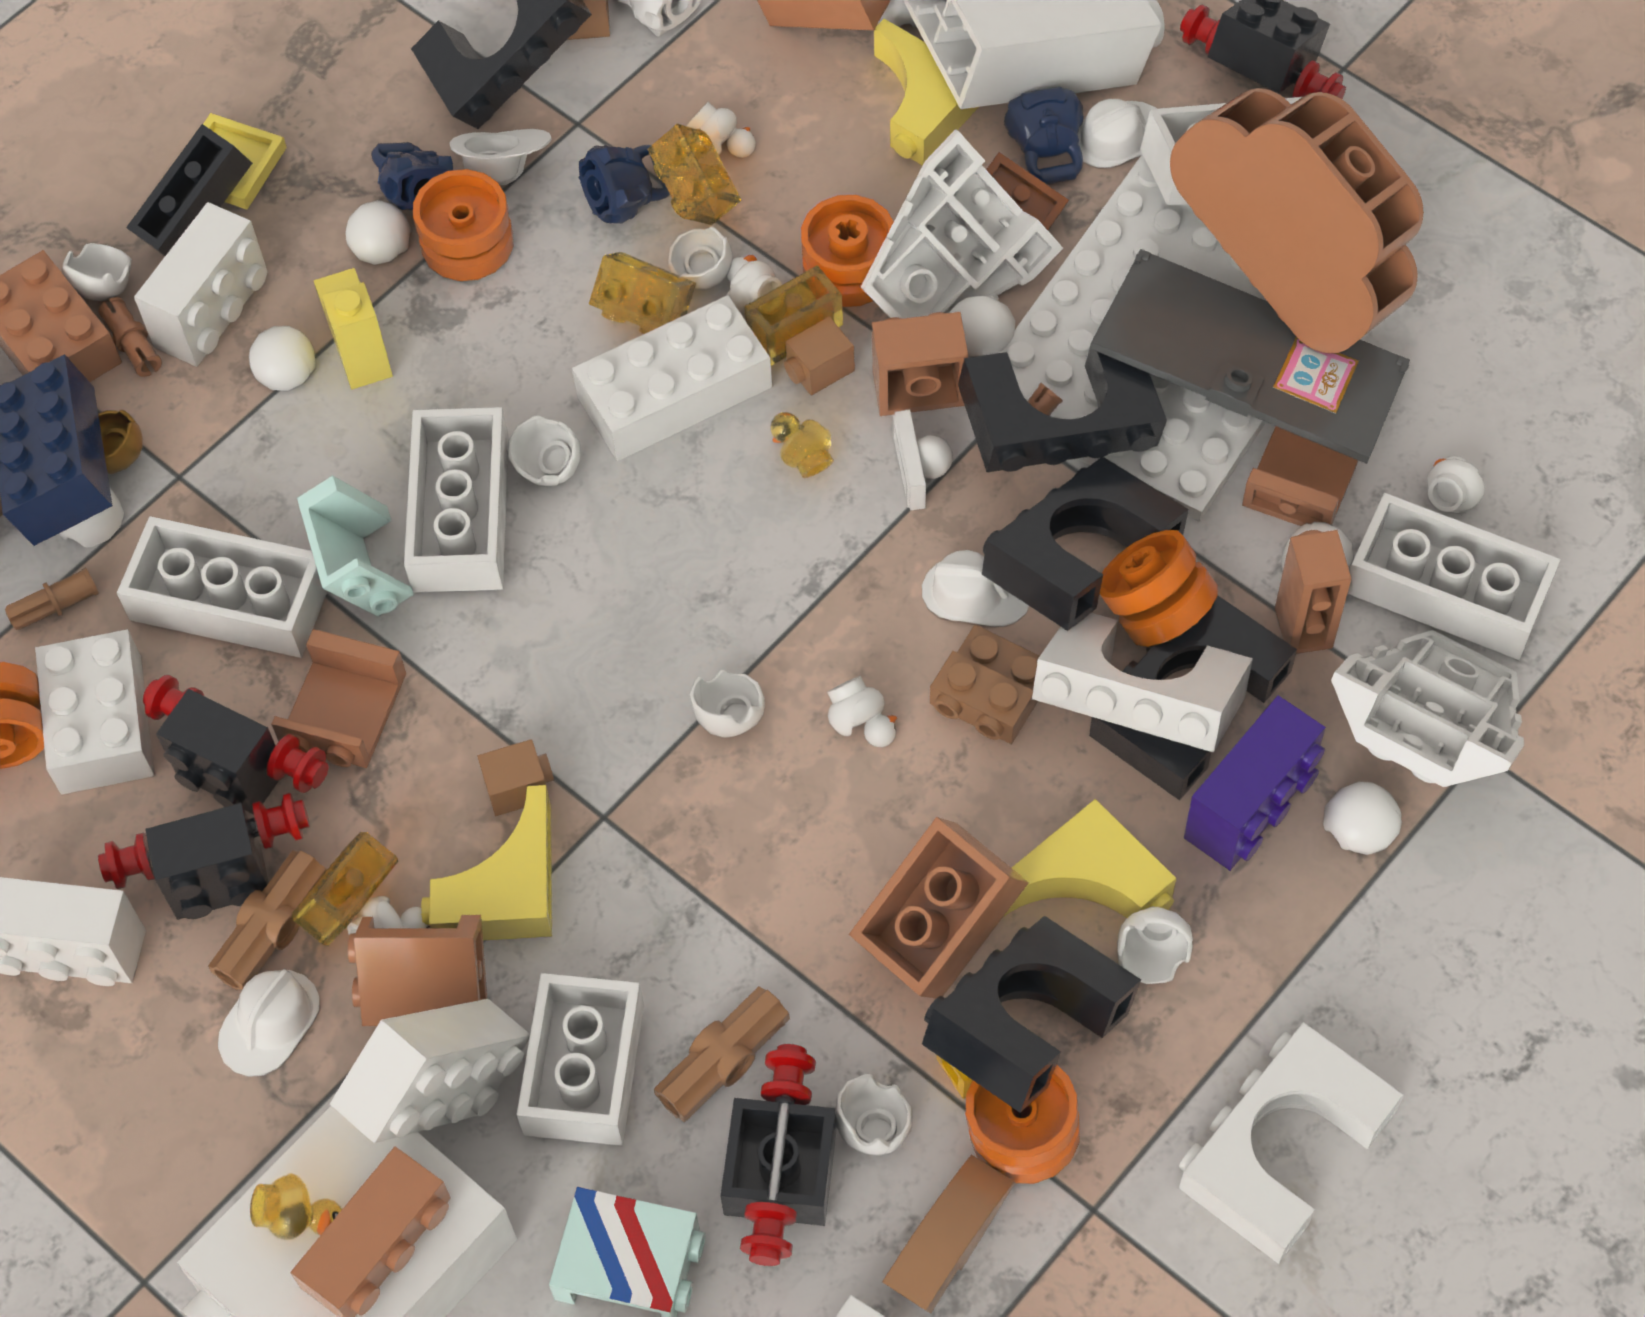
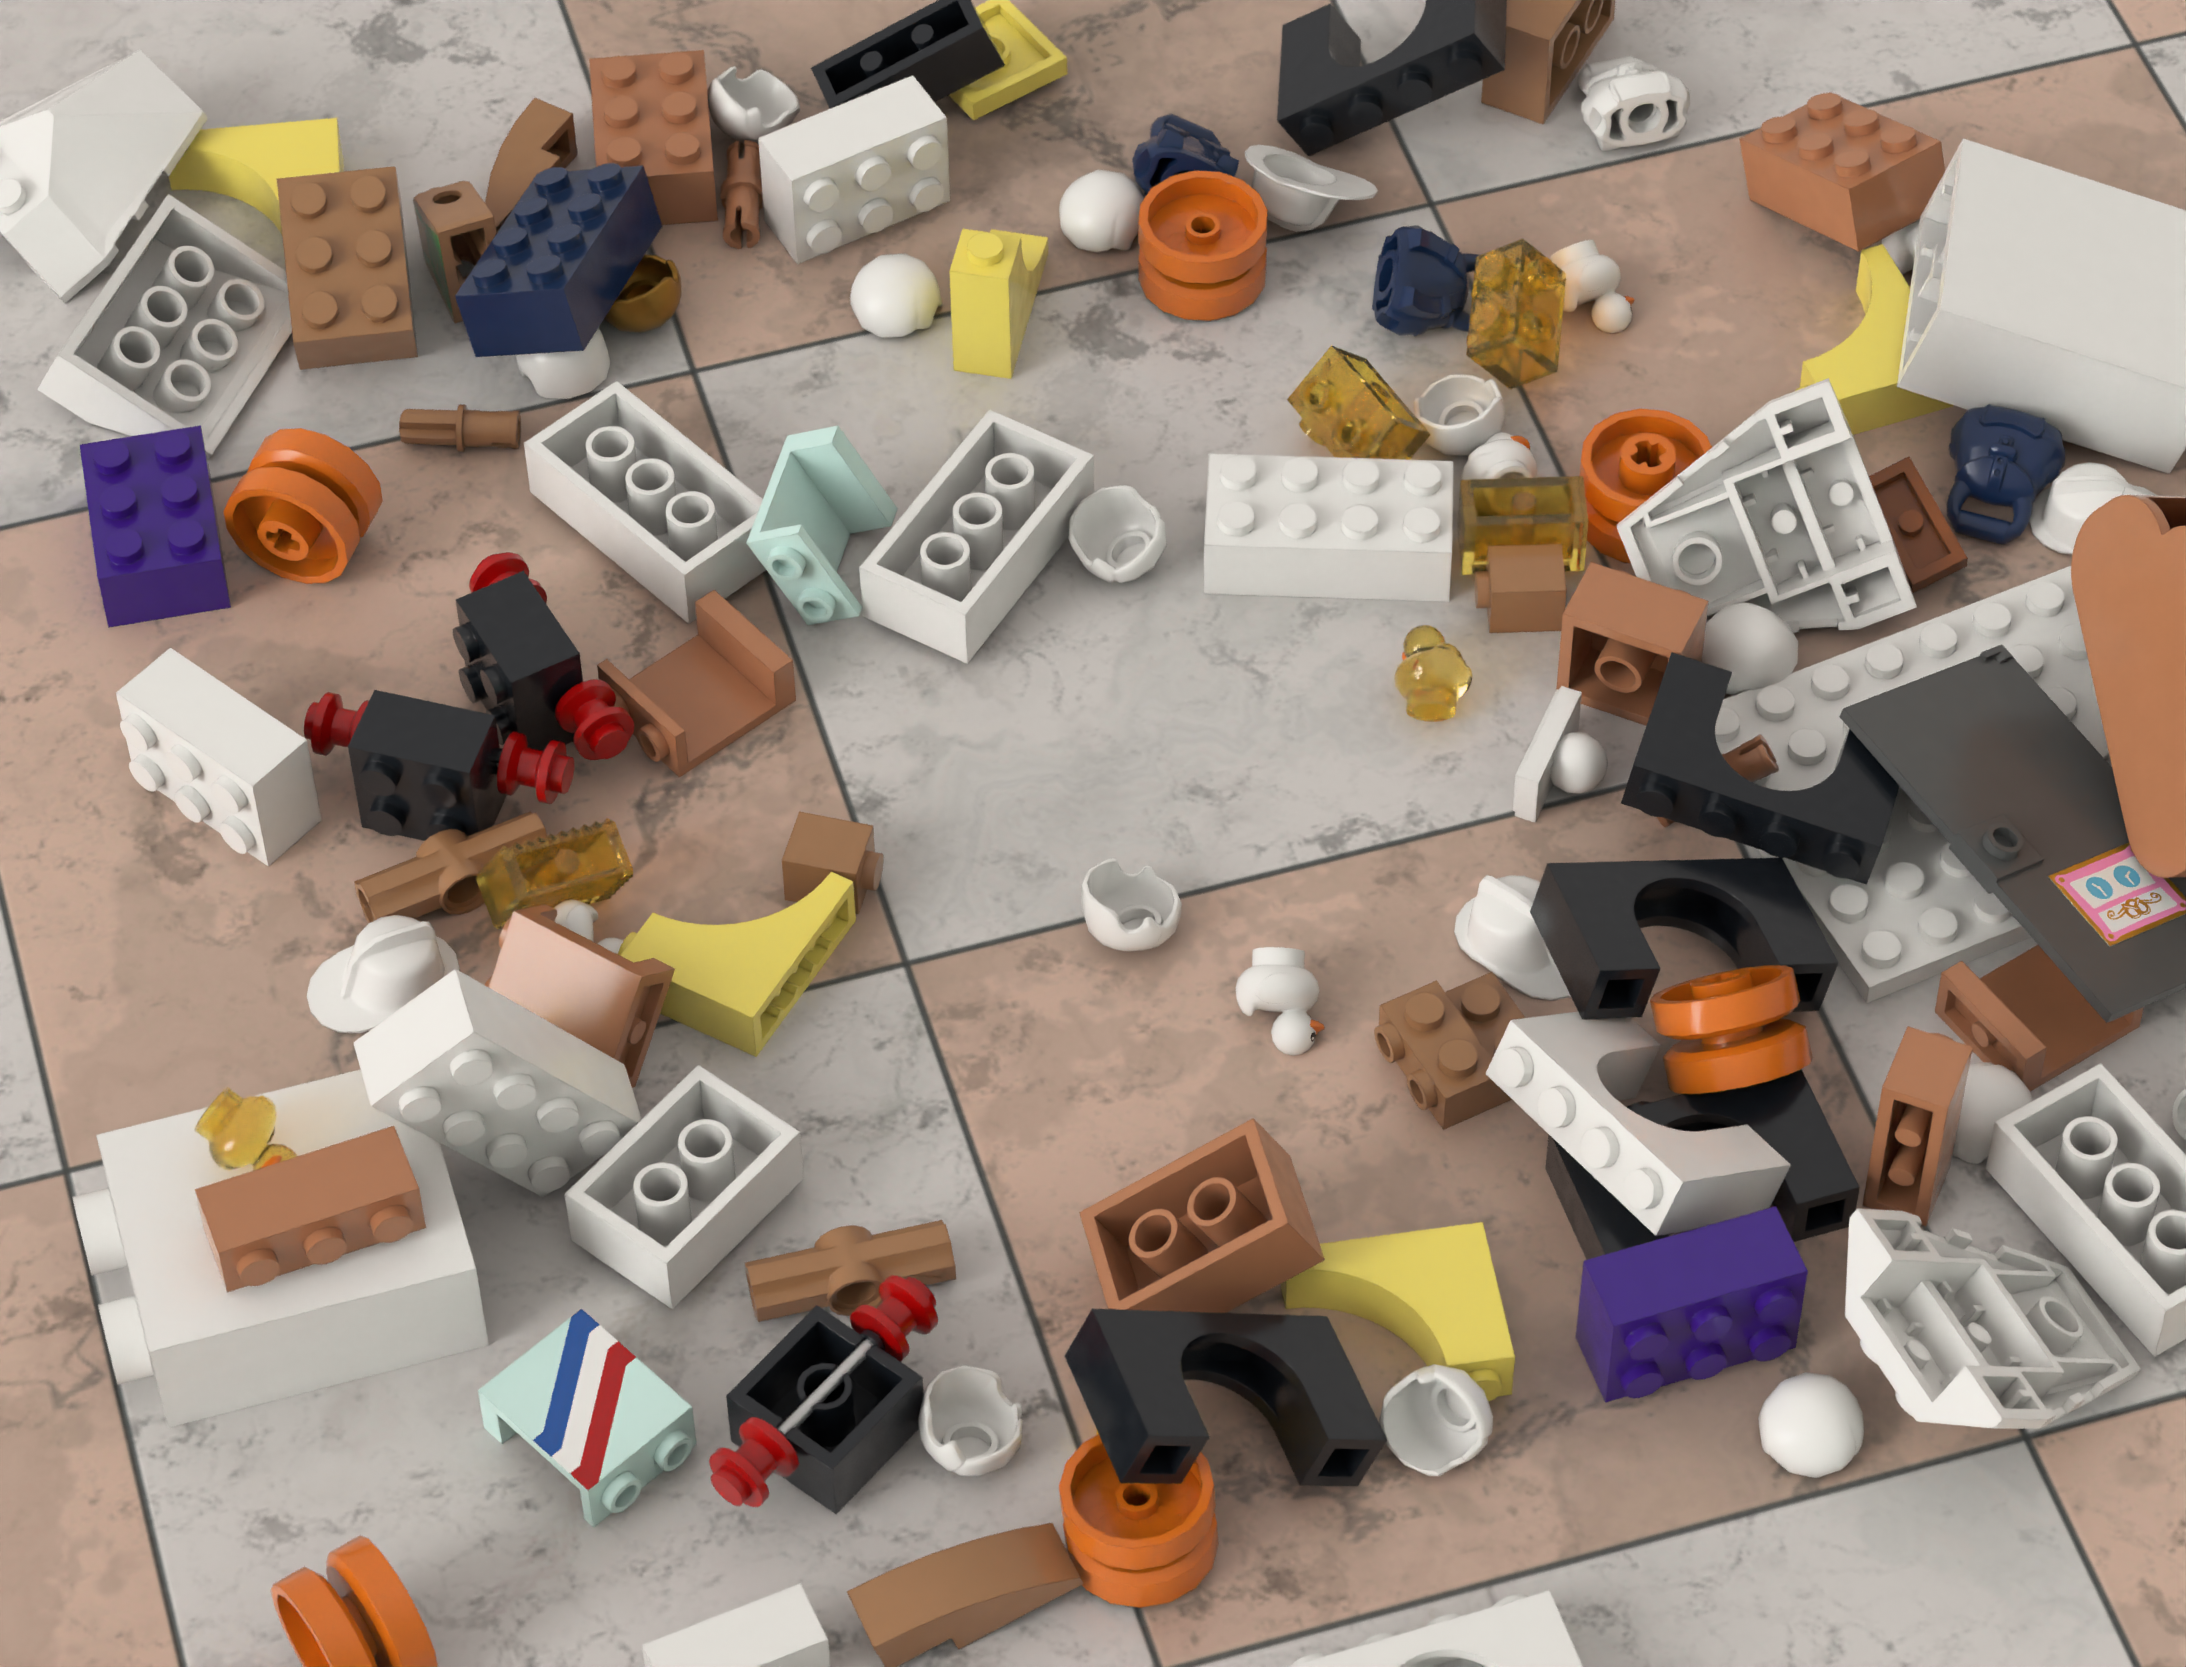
camera: 30 degrees right, 10 degrees down
white brick [35,629,155,795] -> none

